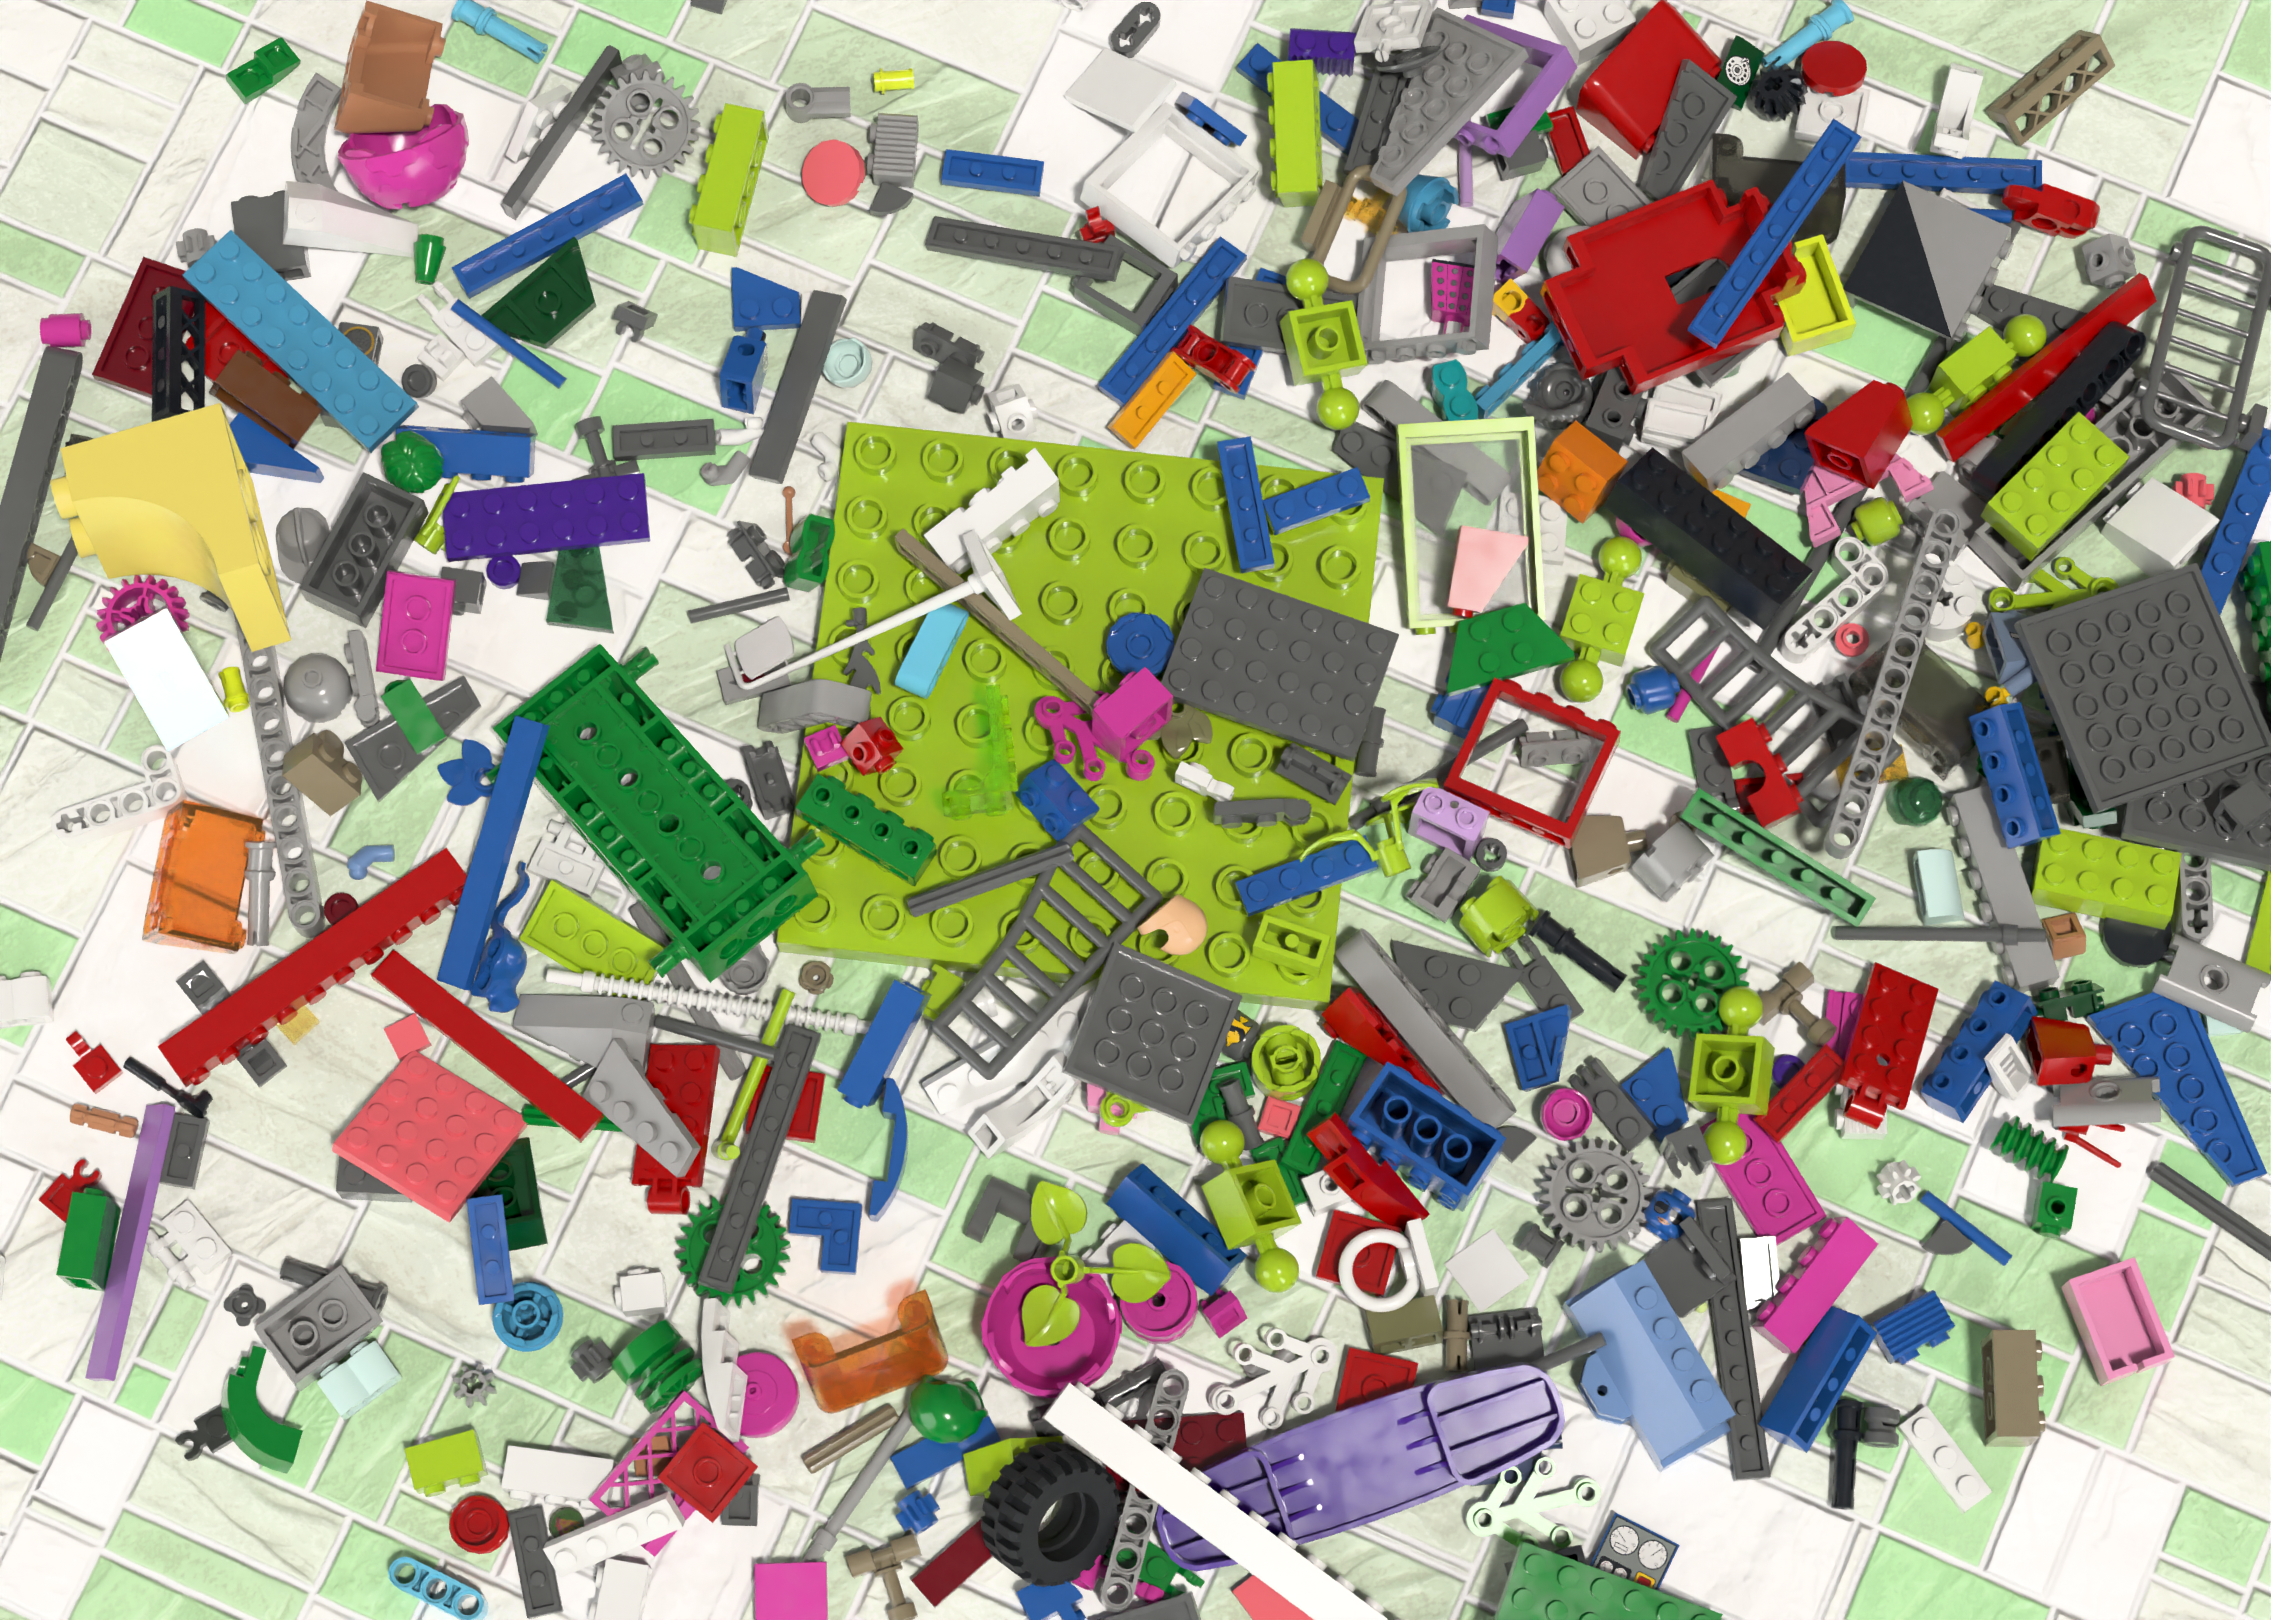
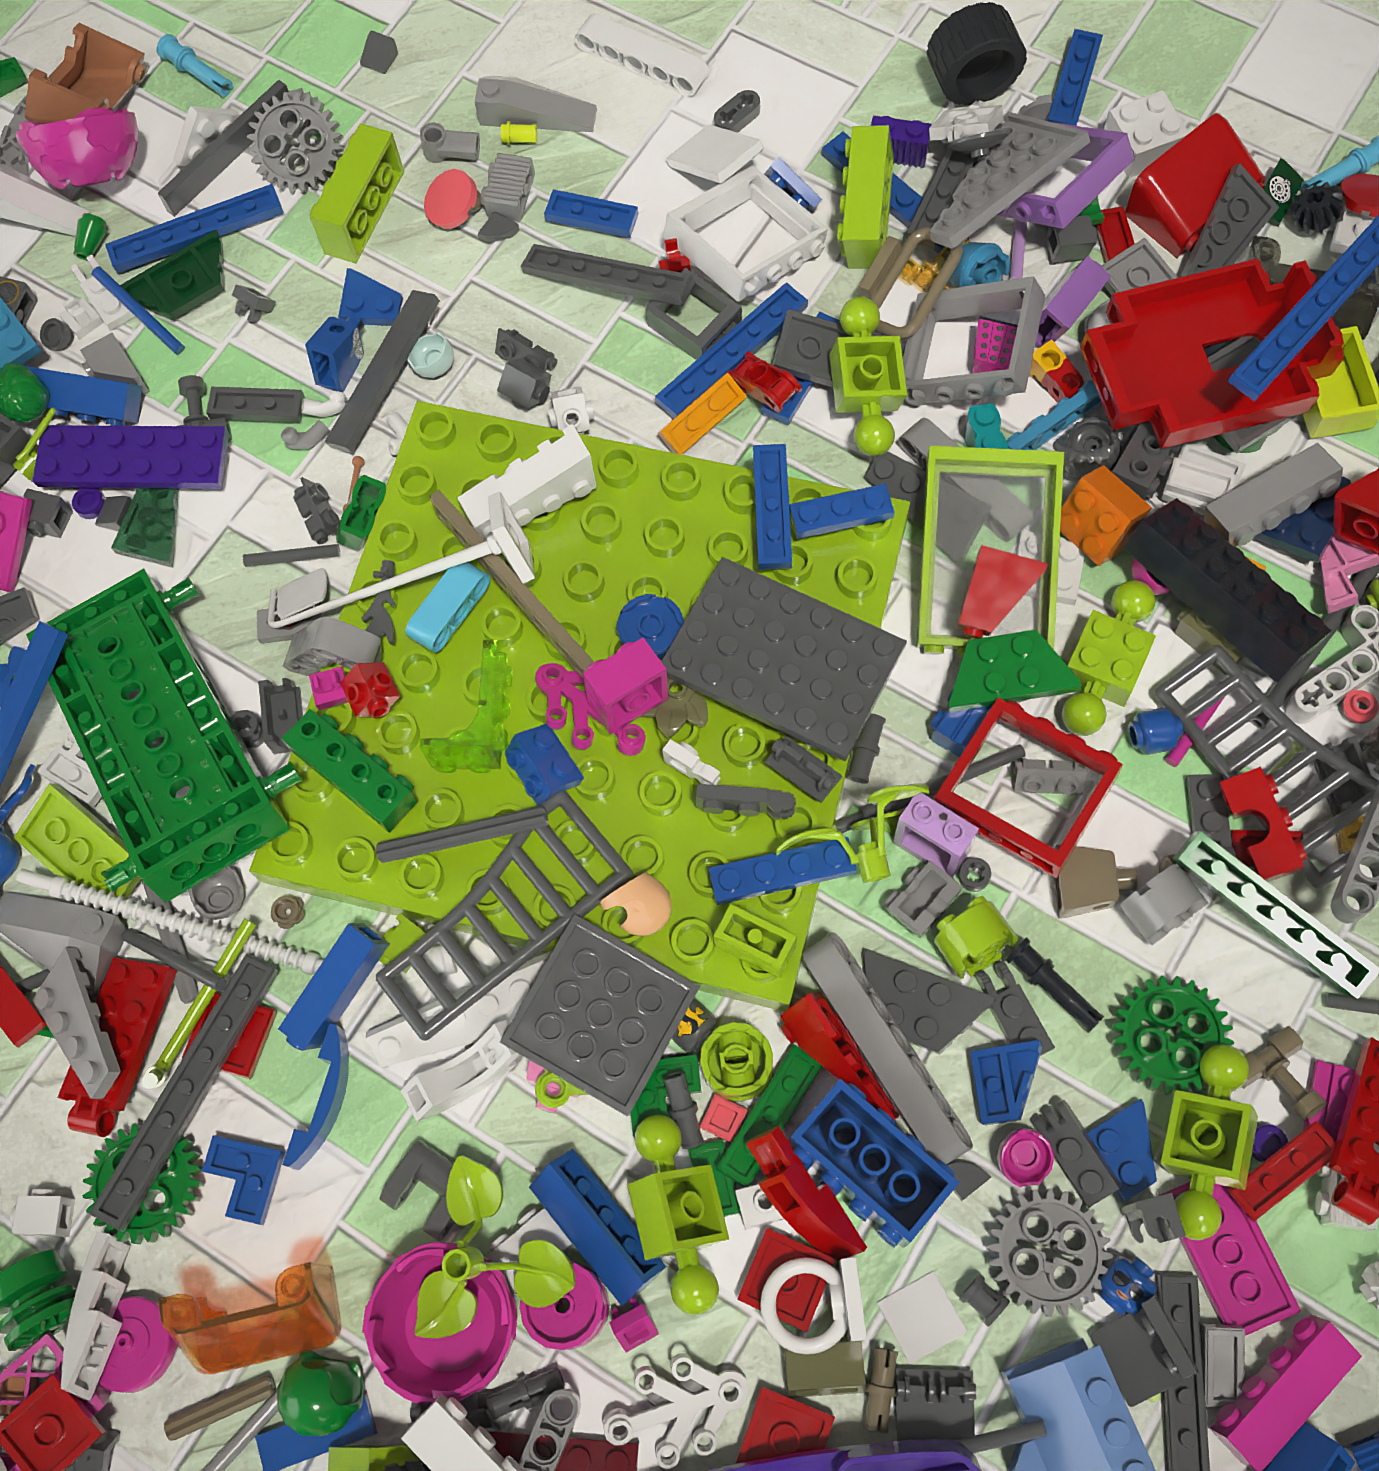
camera: 15 degrees right, 5 degrees down
none -> light grey wedge [475,76,597,132]

